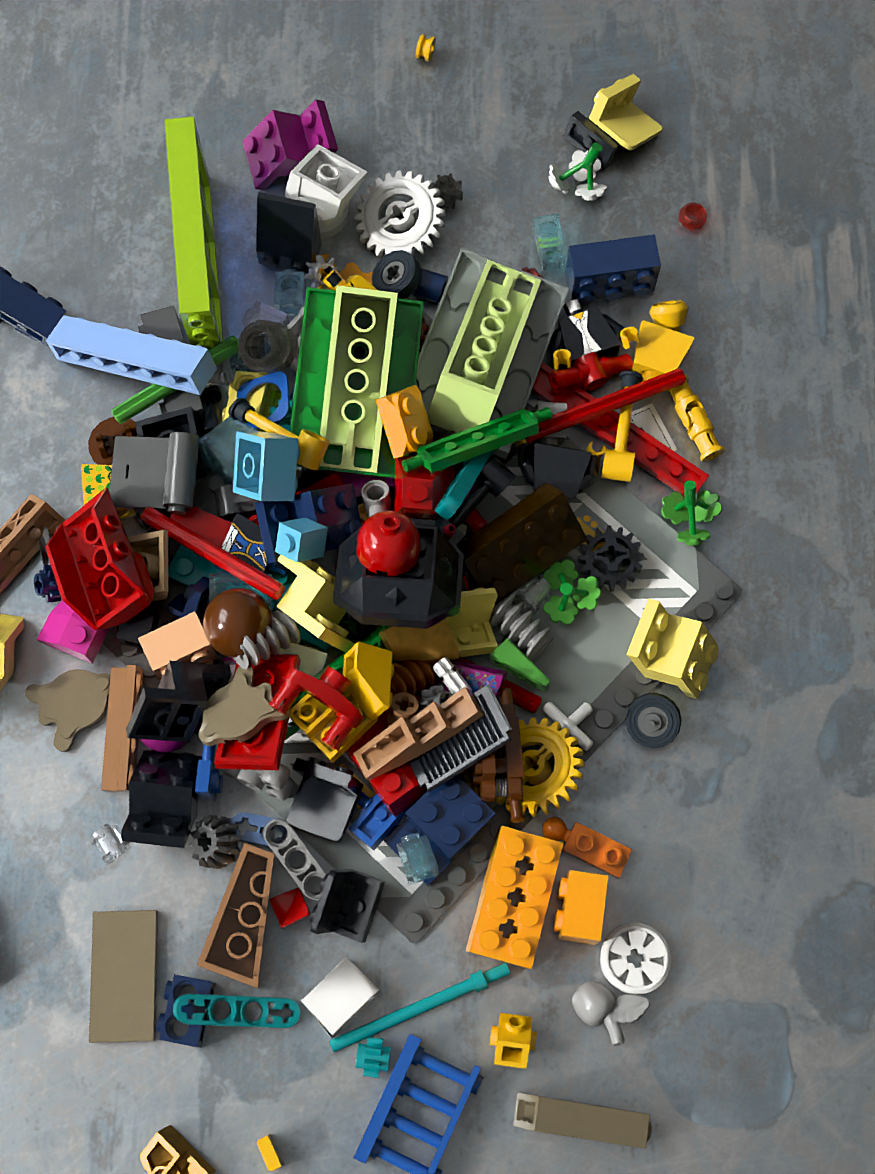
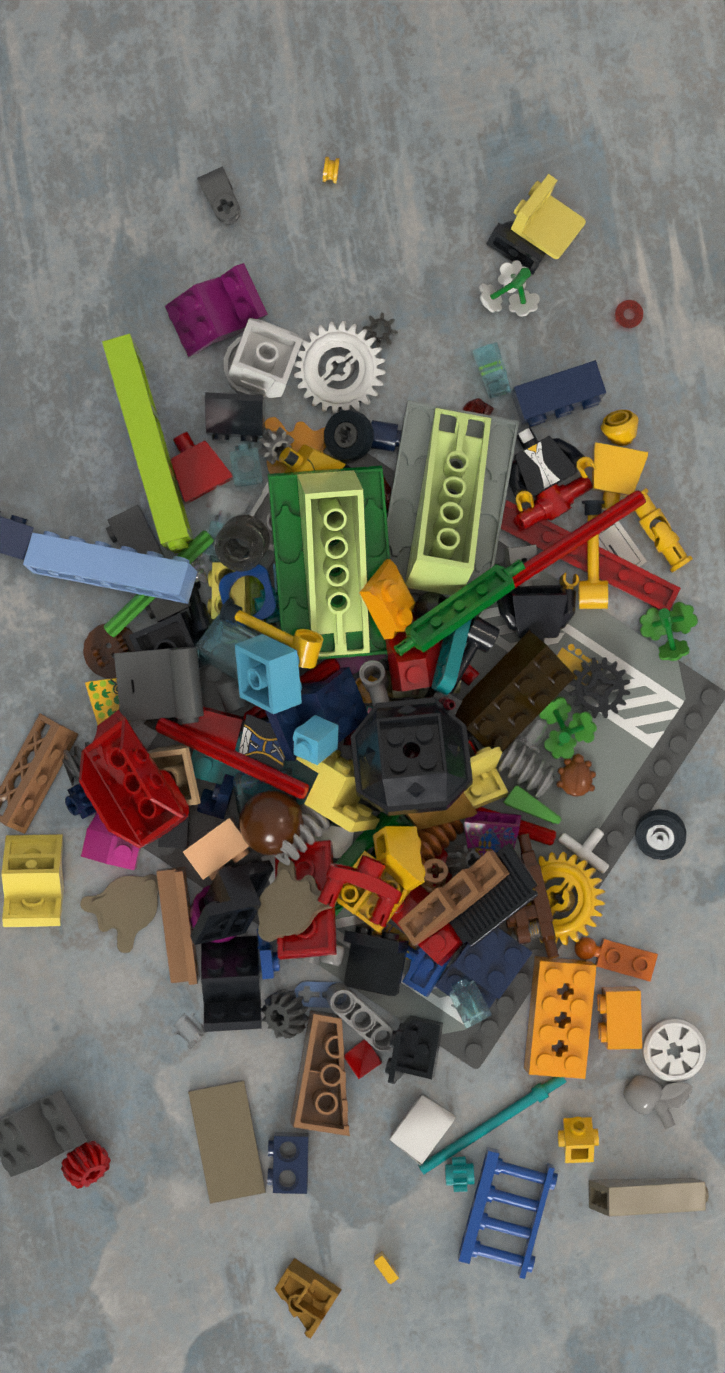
camera: 15 degrees left, 15 degrees up
teal beam [173,994,300,1028] -> none
red cylinder [357,511,421,576] -> none
white axle [433,657,472,695] -> none
light yellow bracket [626,599,719,700] -> none
none -> red torso [170,432,234,504]
none -> dark grey piece [197,166,241,225]
none -> dark orange piece [556,753,596,797]

